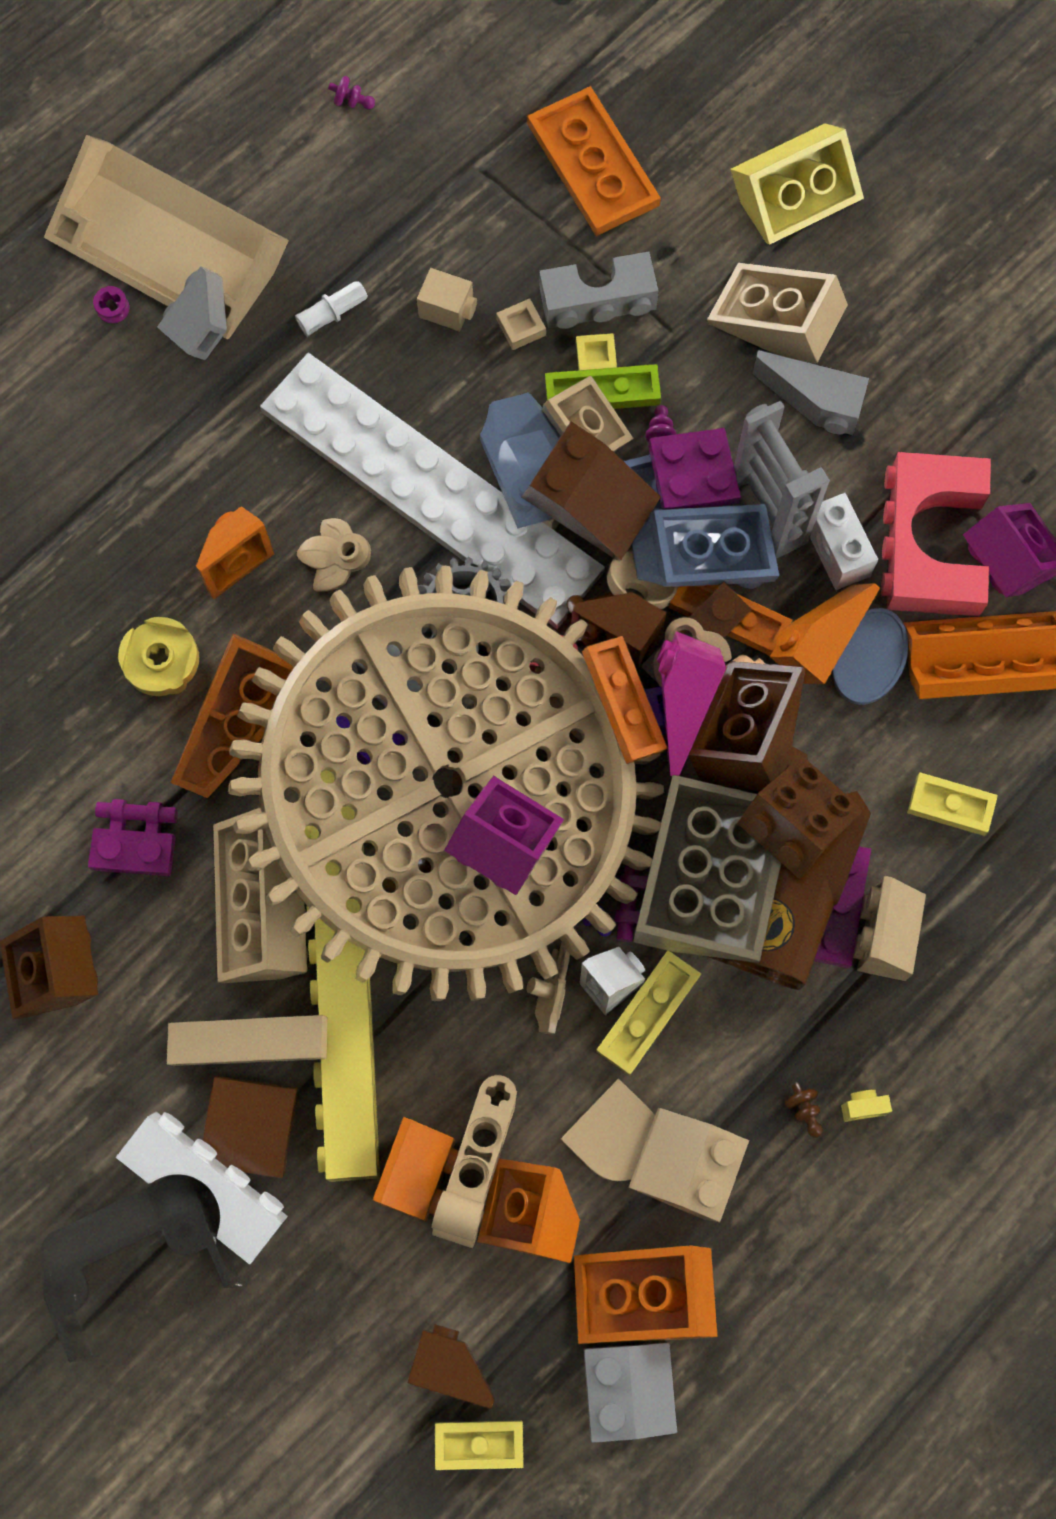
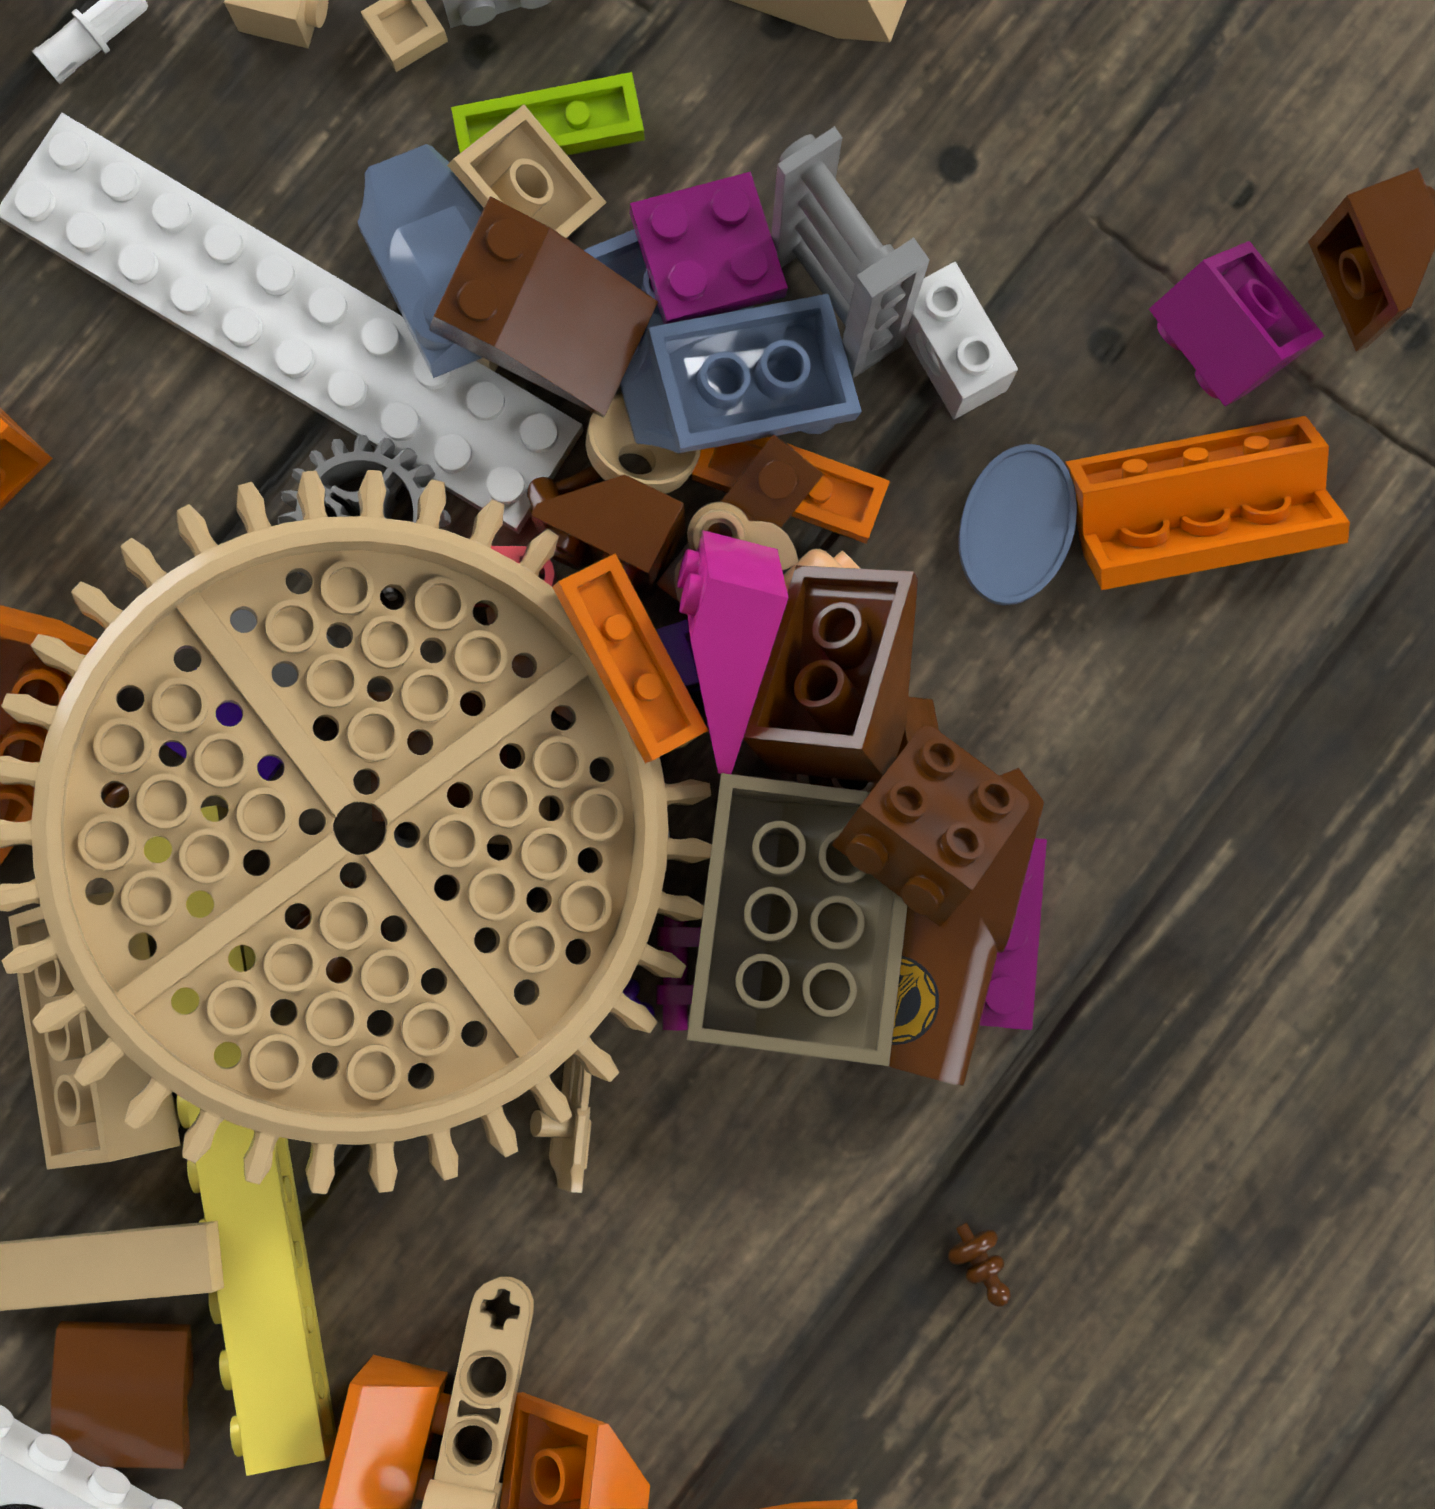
camera: 10 degrees left, 10 degrees up
tan plate [297,518,371,592] -> none
magenta slope [444,775,564,895] -> none
tan tile [560,1078,655,1181] -> none
light yellow plate [576,333,617,370] -> none
white slope [580,947,645,1015] -> none
light yellow plate [596,951,701,1076] -> none
tan slope [629,1108,749,1222] -> none
magenta hair [645,405,677,443] -> none
light grey slope [753,350,869,435] -> none
orange slope [770,583,880,684] -> none
light yellow plate [841,1090,892,1122] -> none
tan slope [853,876,926,981] -> none
coral arch [881,452,991,617] -> none
light yellow plate [907,772,998,836] -> none

